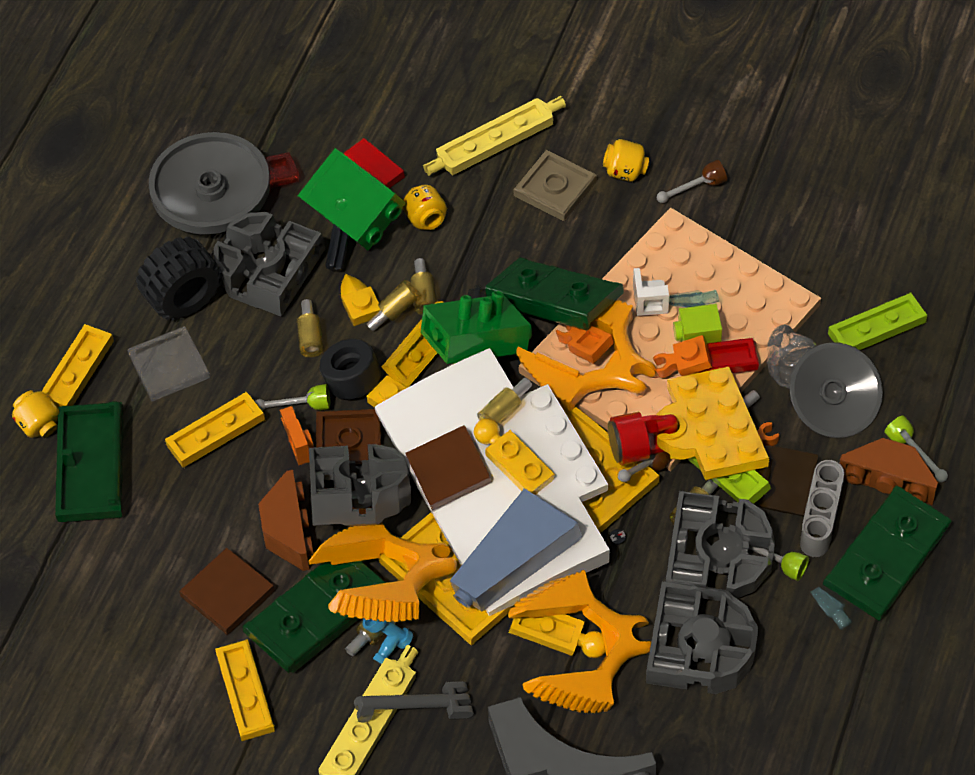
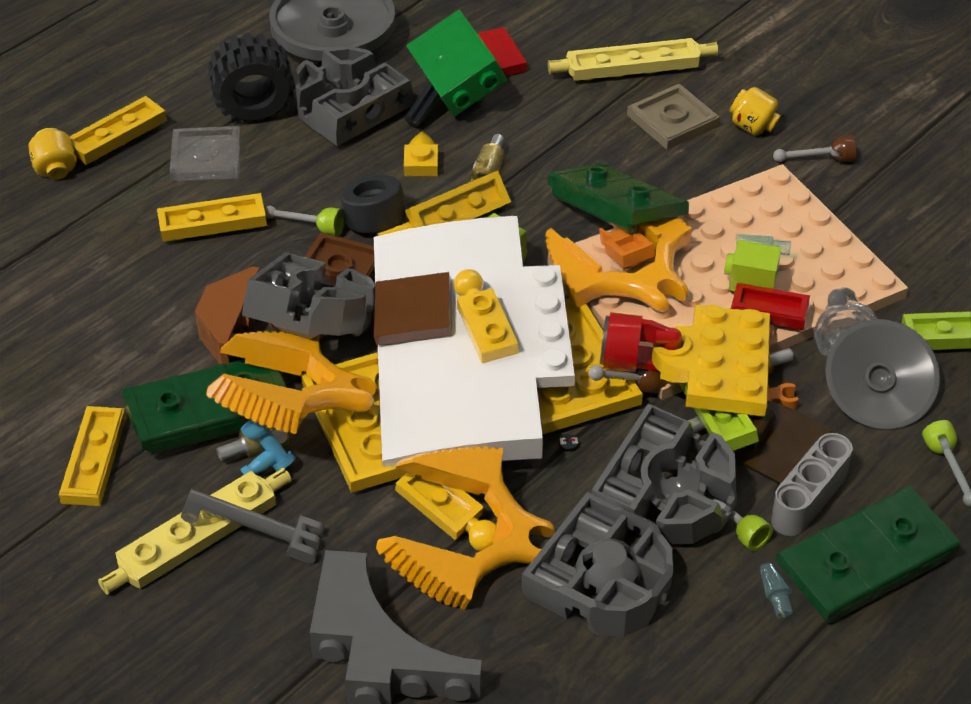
camera: 20 degrees right, 10 degrees down
dark green container [55,401,123,522] -> none
reddish brown tile [179,548,275,635] -> none
clear red plate [265,152,299,188] -> none
orange plate [280,406,314,465] -> none
clear yellow piece [297,299,323,357] -> none
clear yellow piece [367,279,421,332] -> none
yellow head [403,185,447,230] -> none
green piece [421,285,532,364] -> none
sand blue slope [450,488,582,612] -> none
clear yellow piece [477,378,532,426] -> none
white panel [633,268,669,316] -> none
orange plate [653,335,712,378] -> none
dark orange slope [840,438,938,505] -> none

